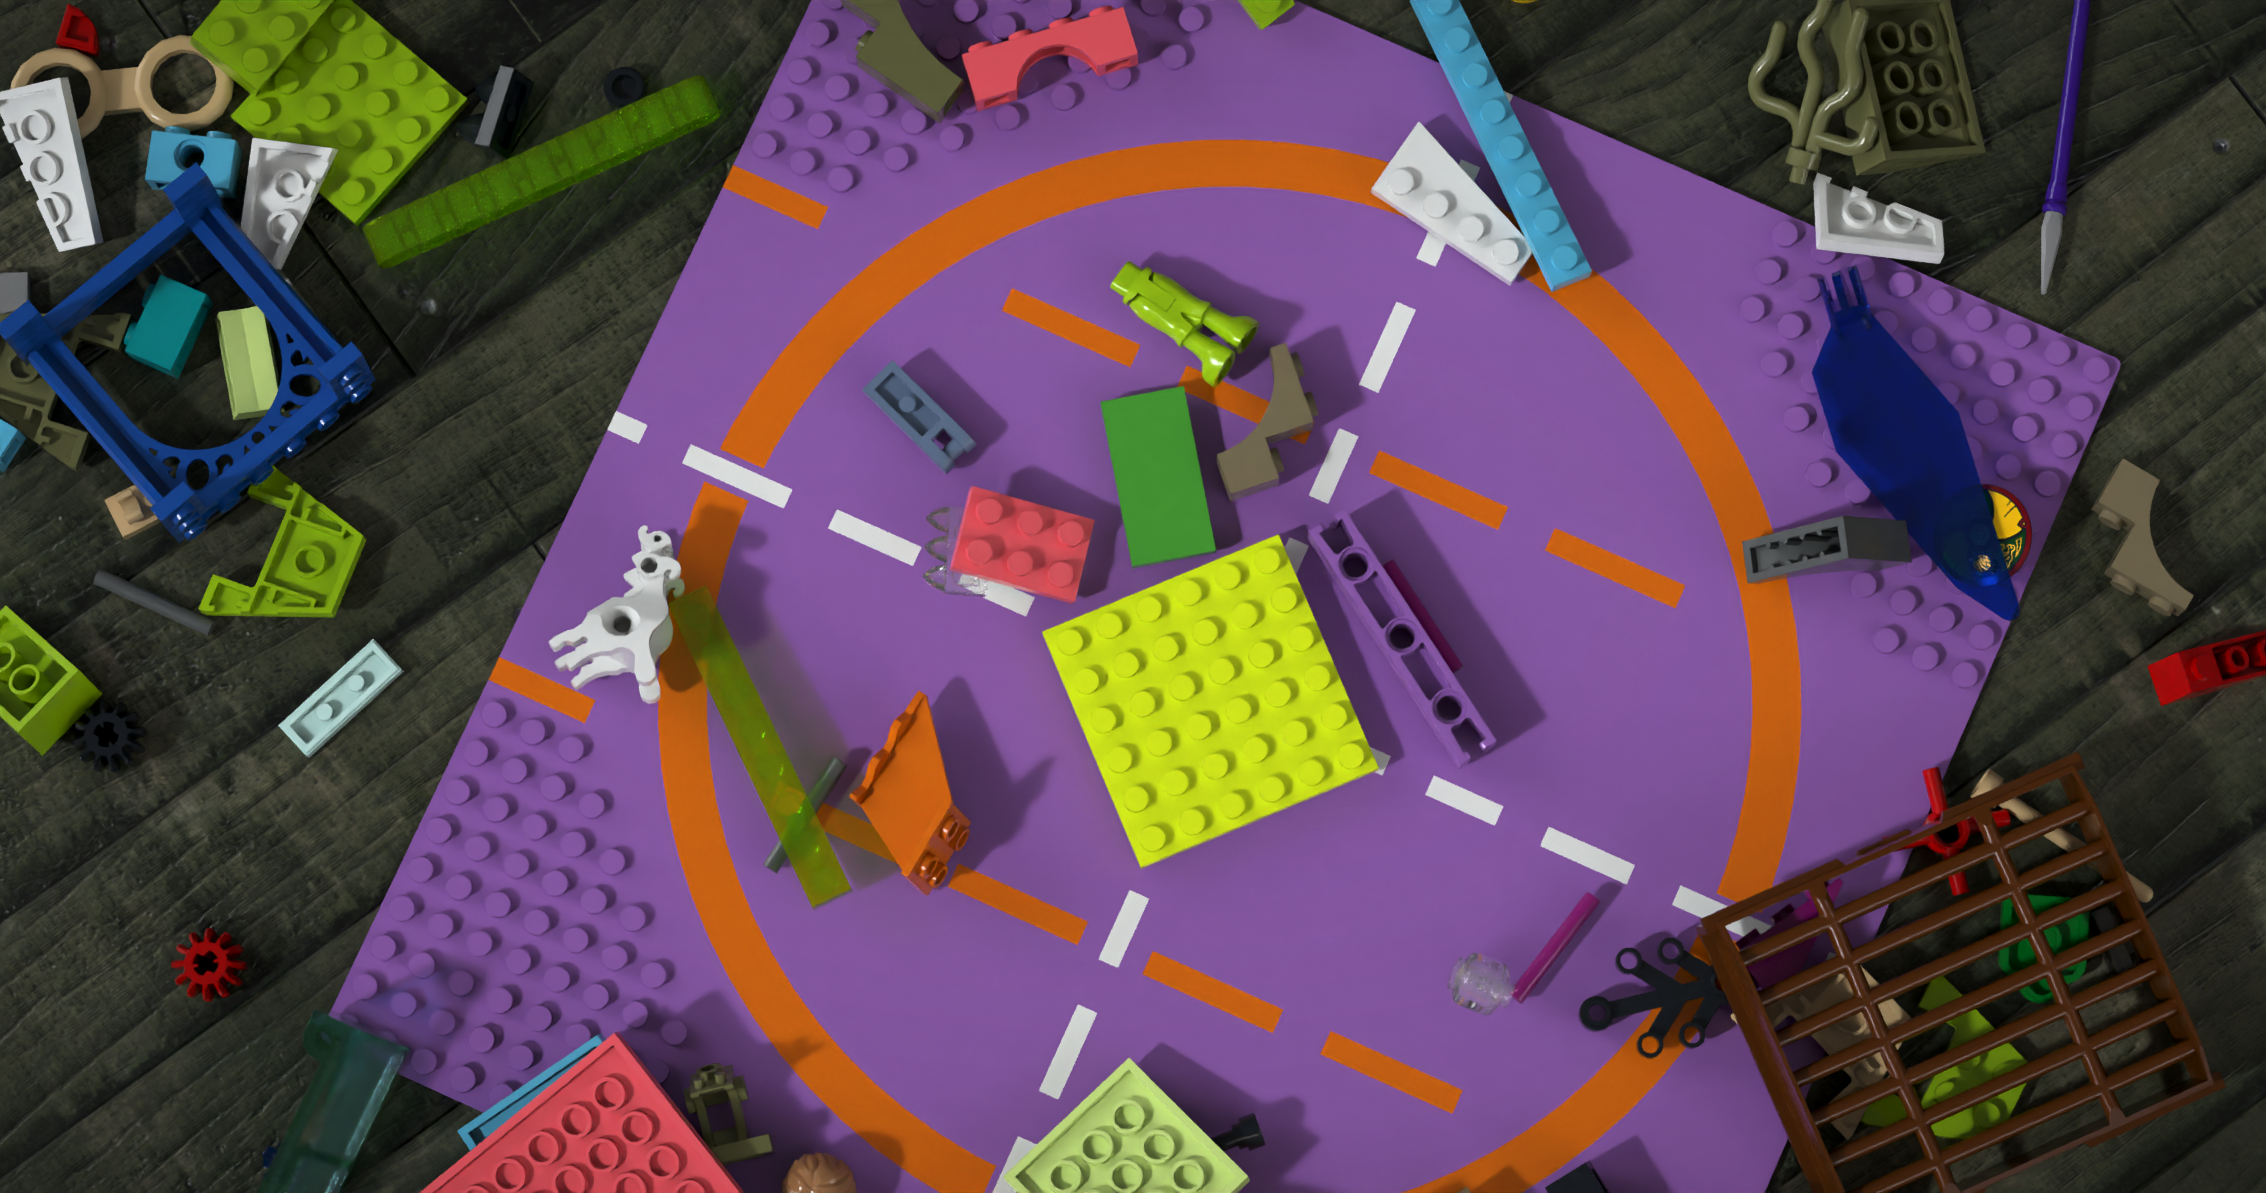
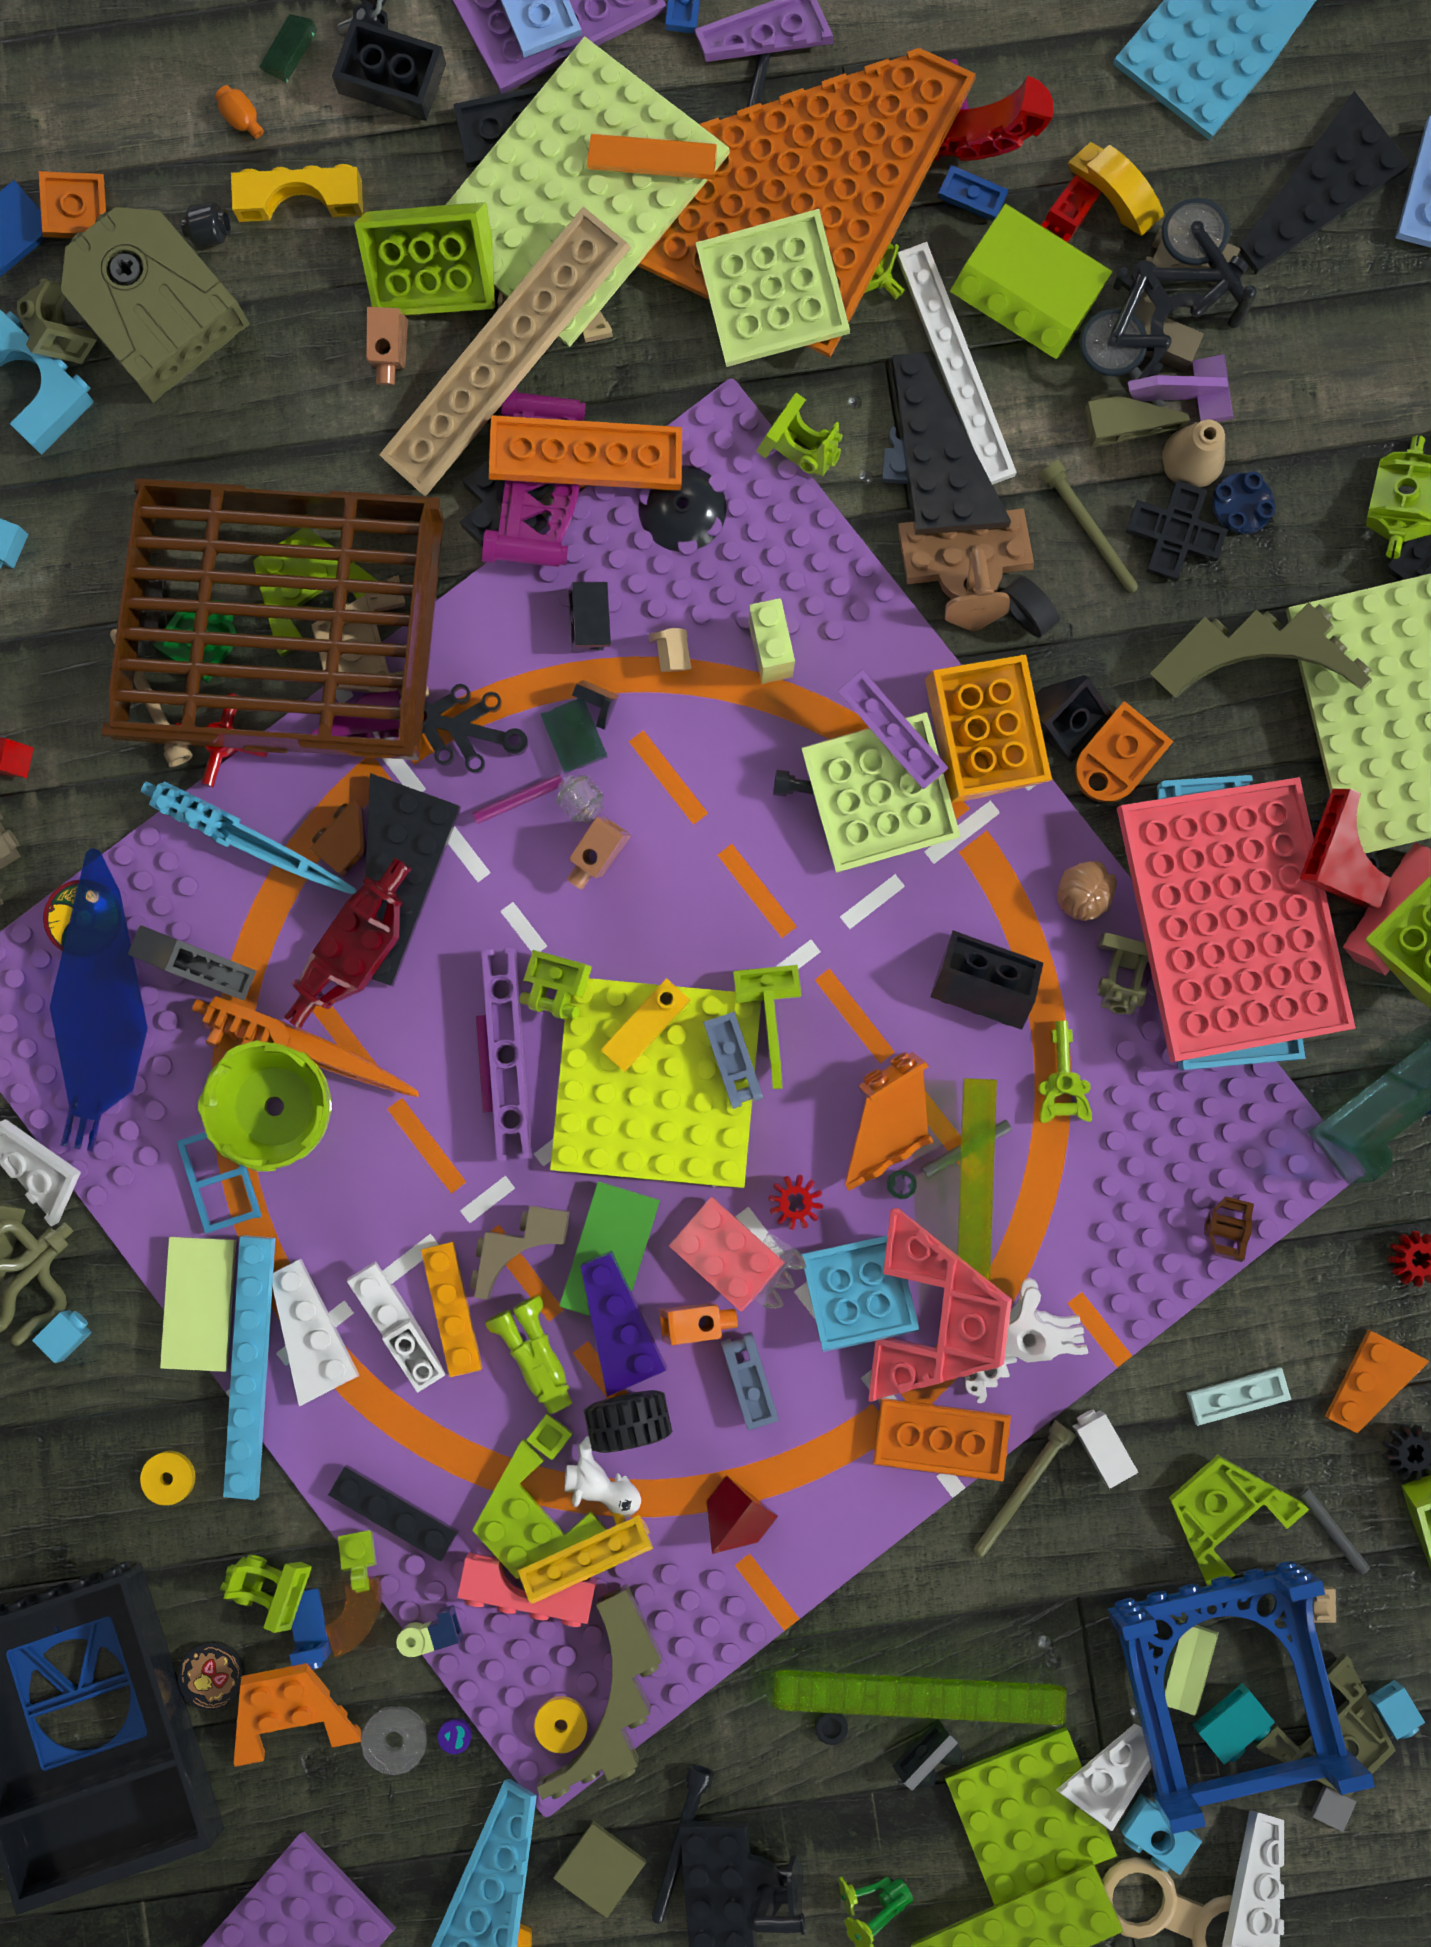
camera: 150 degrees left, 5 degrees up
none -> medium azure brick [32,1310,92,1363]
none -> medium azure piece [141,781,357,894]
none -> yellowish green tile [160,1237,236,1372]
none -> dark azure window [177,1132,262,1234]
none -> orange piece [192,996,419,1097]
none -> lime piece [198,1040,331,1171]
none -> dark red plate [284,857,412,1028]
none -> reddish brown slope [310,800,365,877]
none -> black plate [328,1465,459,1562]
none -> white slope [347,1261,445,1393]
none -> black wing [366,773,461,987]
none -> light orange plate [421,1241,483,1377]
none -> lime wing [472,1438,608,1579]
none -> yellow fence [518,1515,653,1604]
none -> lime plate [519,950,592,1019]
none -> lime plate [526,1413,573,1460]
none -> clear green plate [540,698,608,774]
none -> white animal [564,1436,641,1525]
none -> nougat torso [567,817,632,890]
none -> black tile [572,680,619,730]
none -> dark purple wing [581,1250,667,1397]
none -> black tyre [583,1390,673,1453]
none -> yellow piece [601,978,691,1072]
none -> orange torso [659,1303,738,1345]
none -> sand blue plate [703,1012,764,1109]
none -> dark red slope [706,1474,778,1554]
none -> lime piece [733,965,801,1089]
none -> red gear [768,1174,823,1230]
none -> medium azure plate [801,1235,919,1352]
none -> coral wing [868,1208,1012,1402]
none -> orange tile [872,1398,1011,1481]
none -> clear green bush [887,1170,917,1199]
none -> black slope [930,930,1043,1030]
none -> olive piece [974,1420,1077,1557]
none -> lime piece [1038,1021,1092,1123]
none -> white brick [1072,1410,1138,1489]
none -> reddish brown piece [1204,1196,1254,1262]
none -> orange wing [1325,1330,1430,1433]

